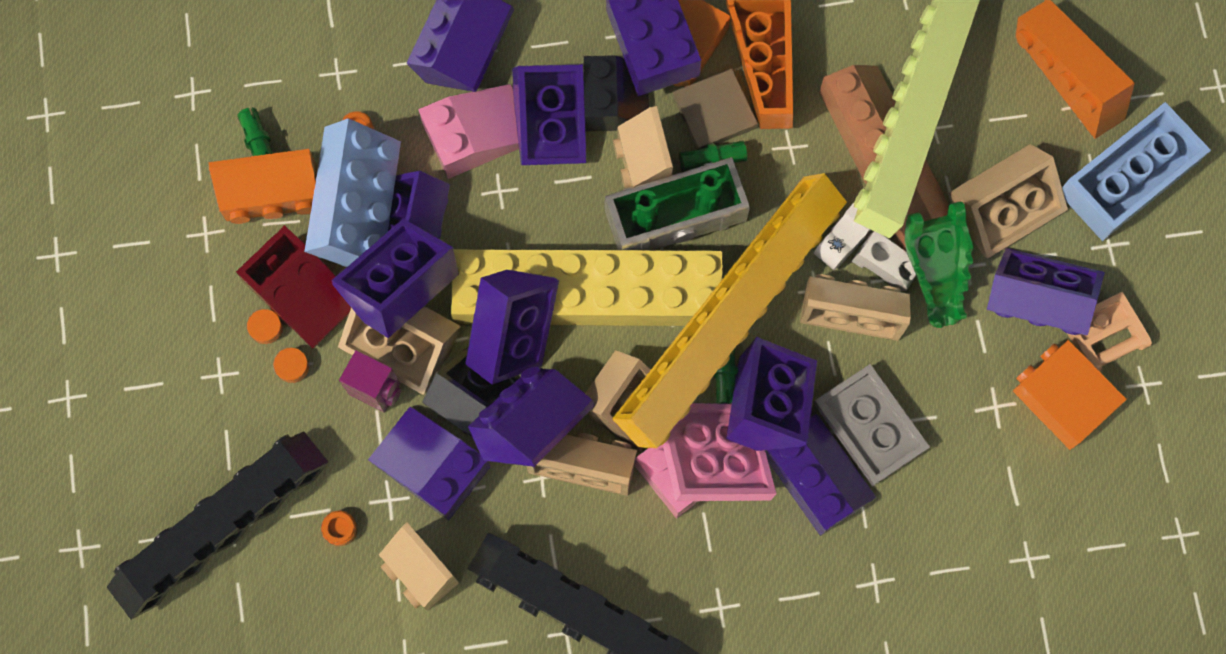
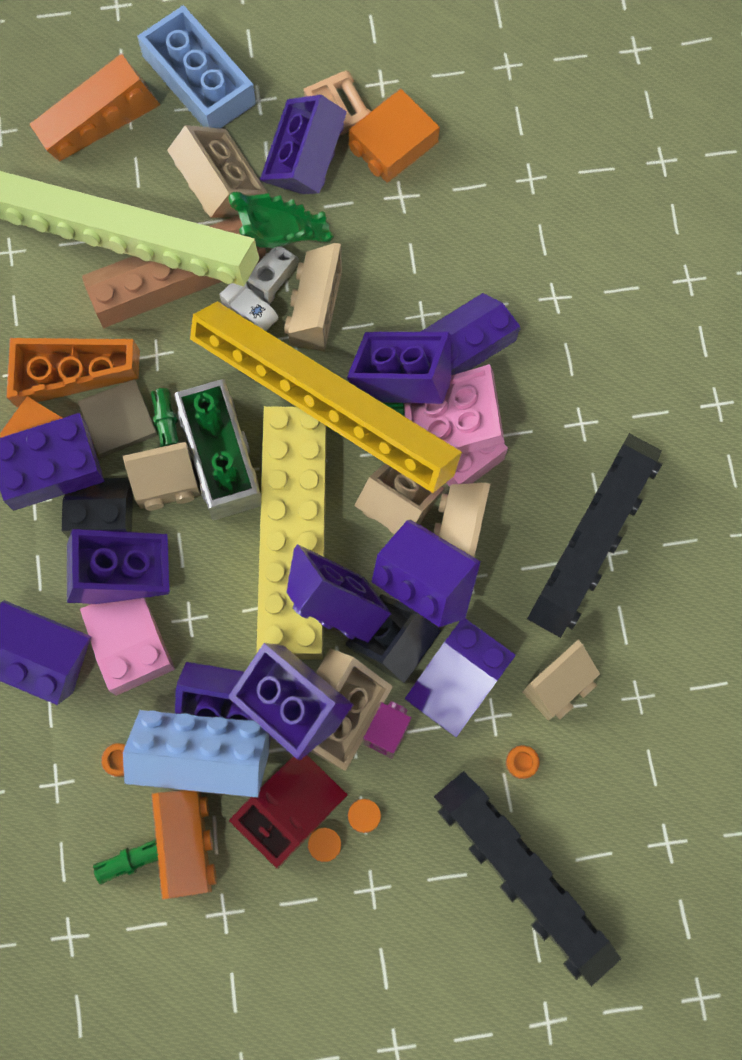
camera: 90 degrees left, 0 degrees up
light grey plate [814,364,930,487] -> none

